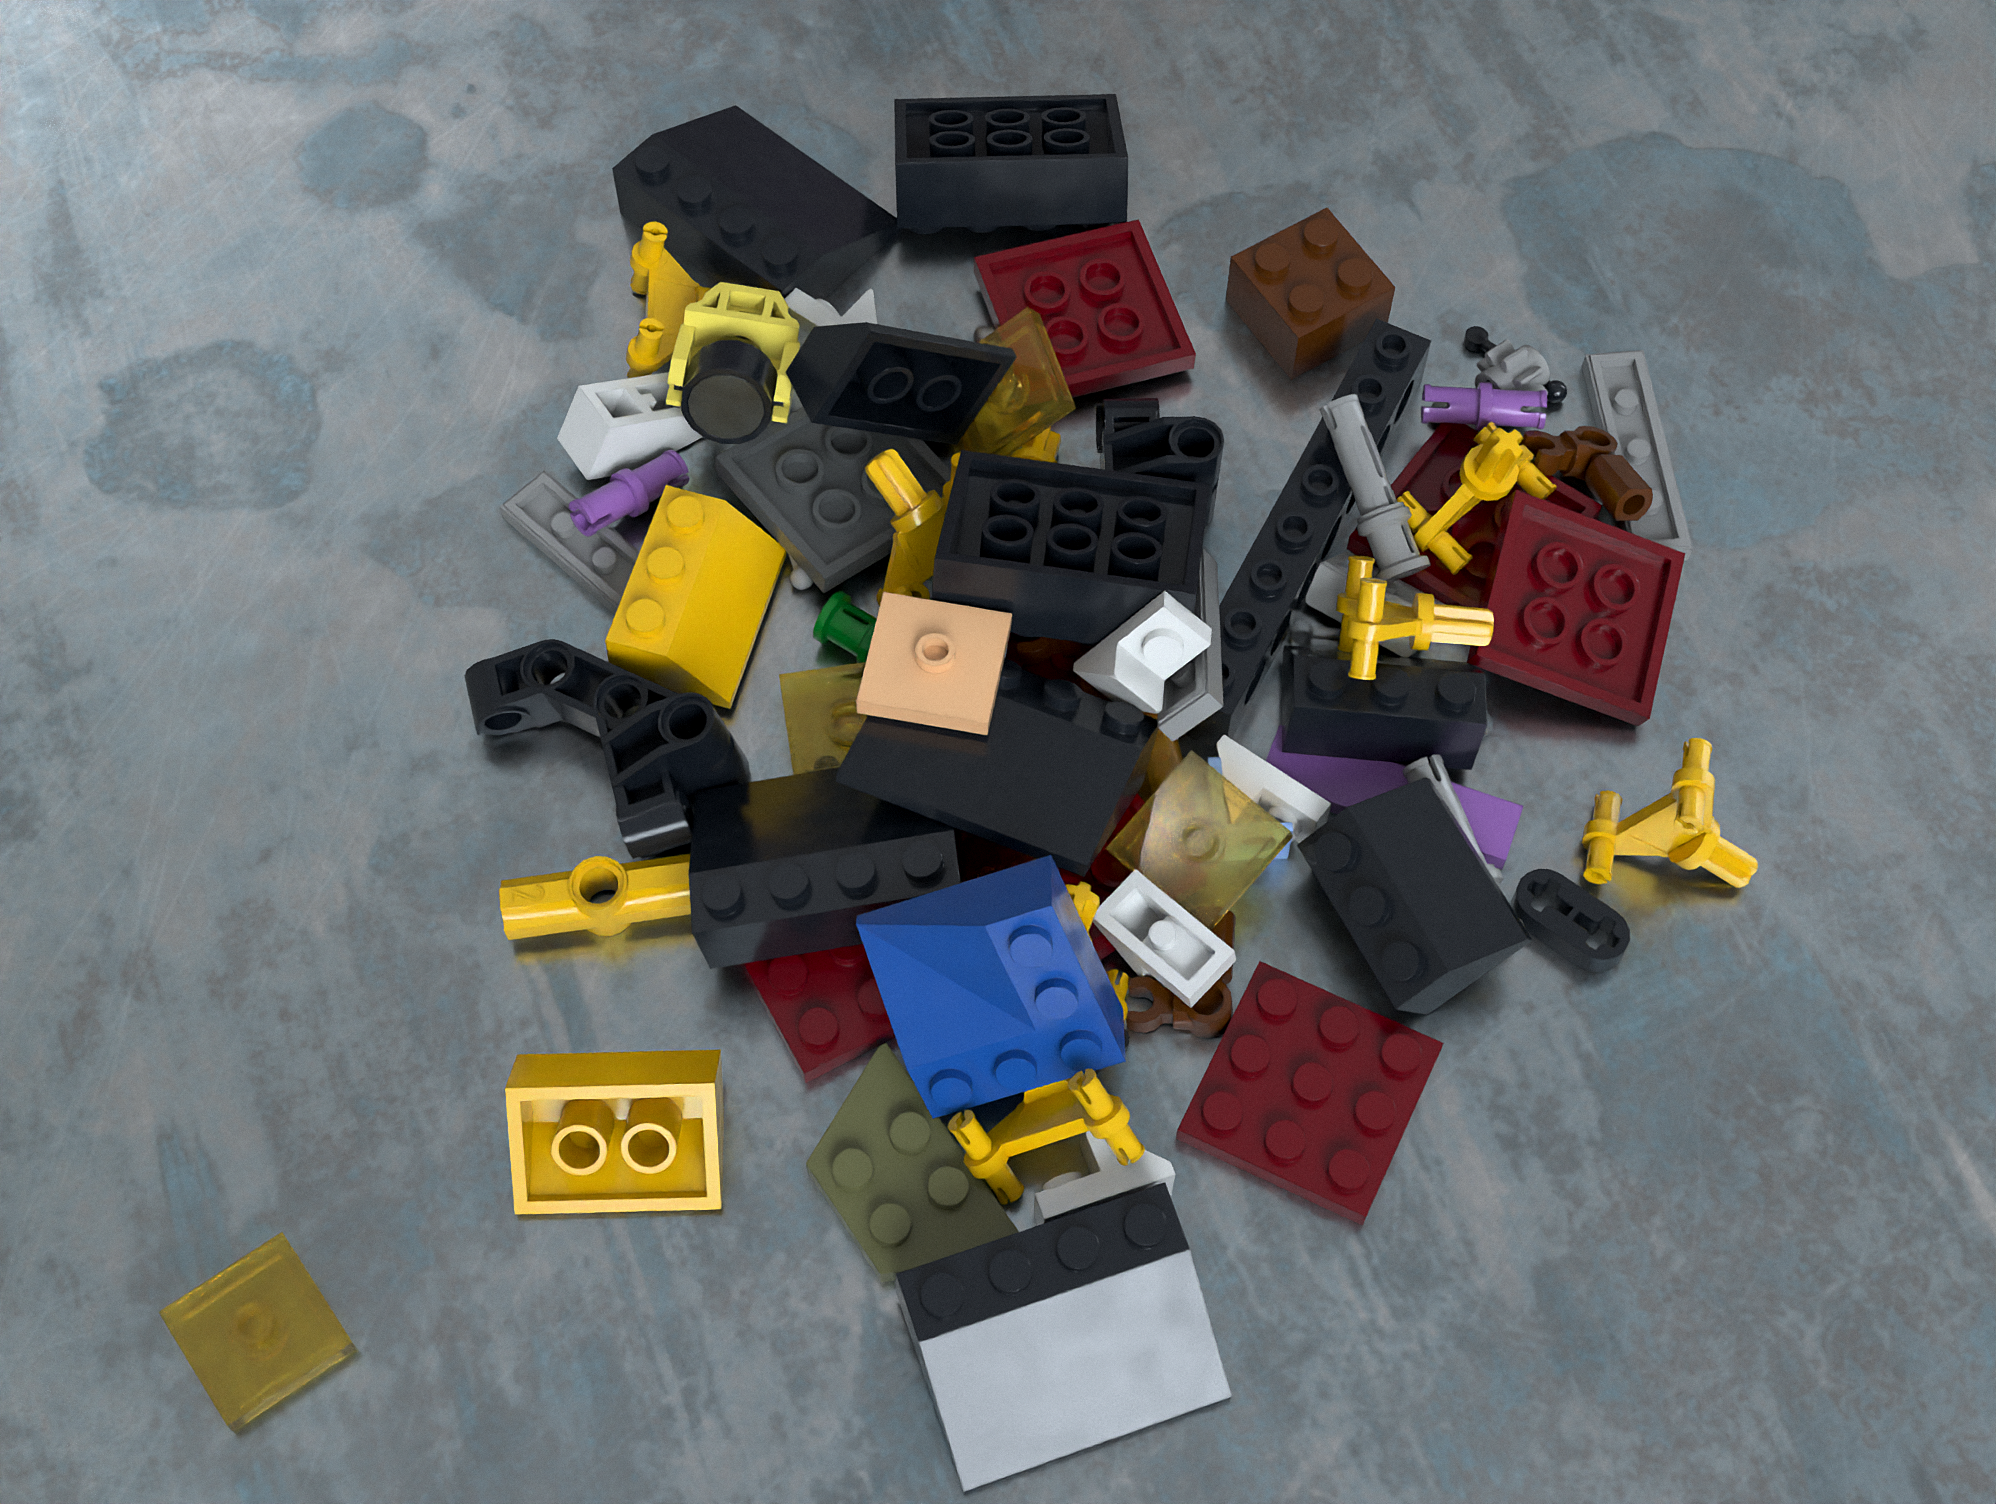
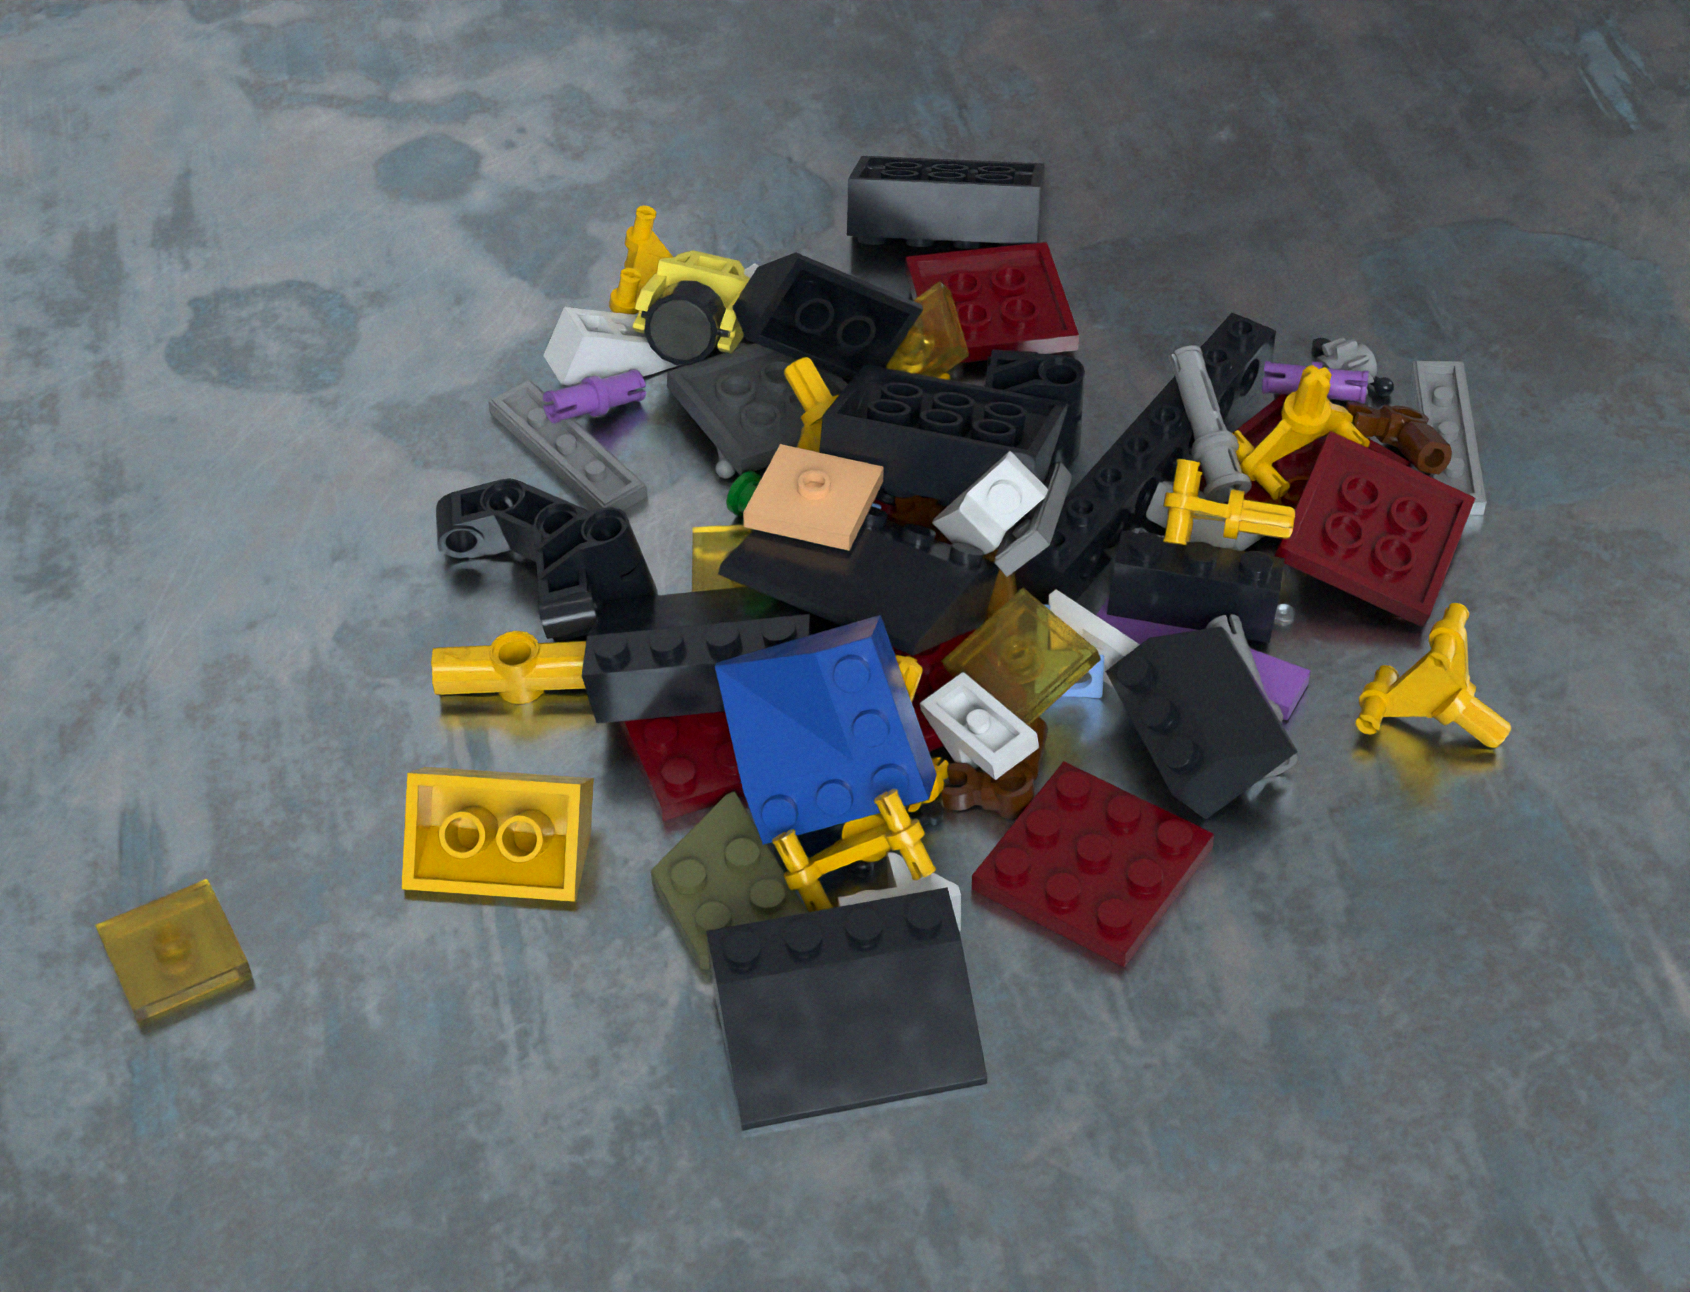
camera: 10 degrees right, 15 degrees down
yellow slope [605,485,786,709] -> none
black slope [612,105,902,300] -> none
reddish brown brick [1225,208,1395,380] -> none
black beam [1511,869,1630,973] -> none

